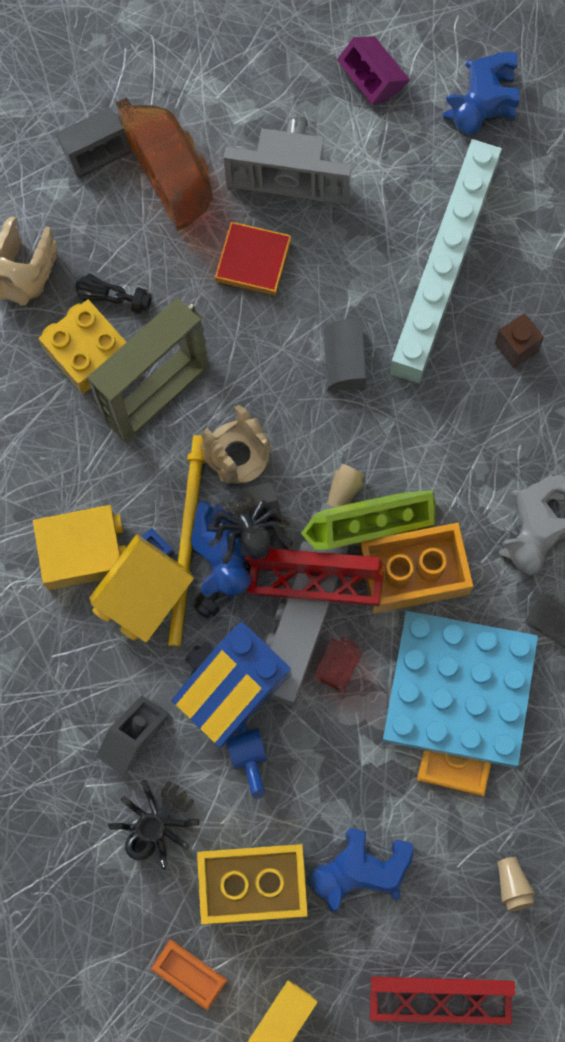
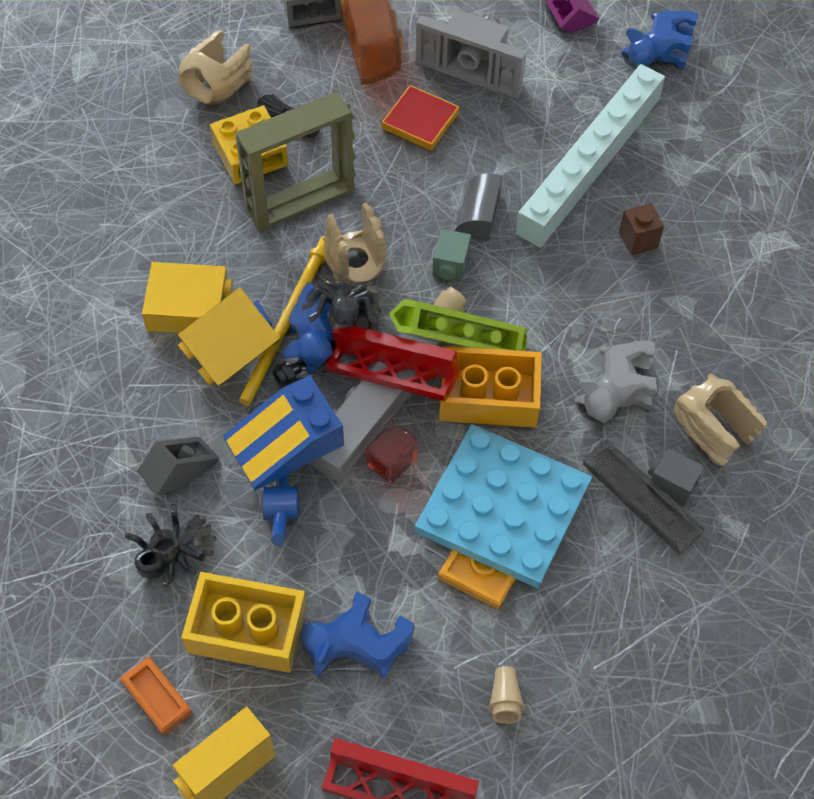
camera: 10 degrees right, 15 degrees down
none -> sand green brick [432,229,471,281]

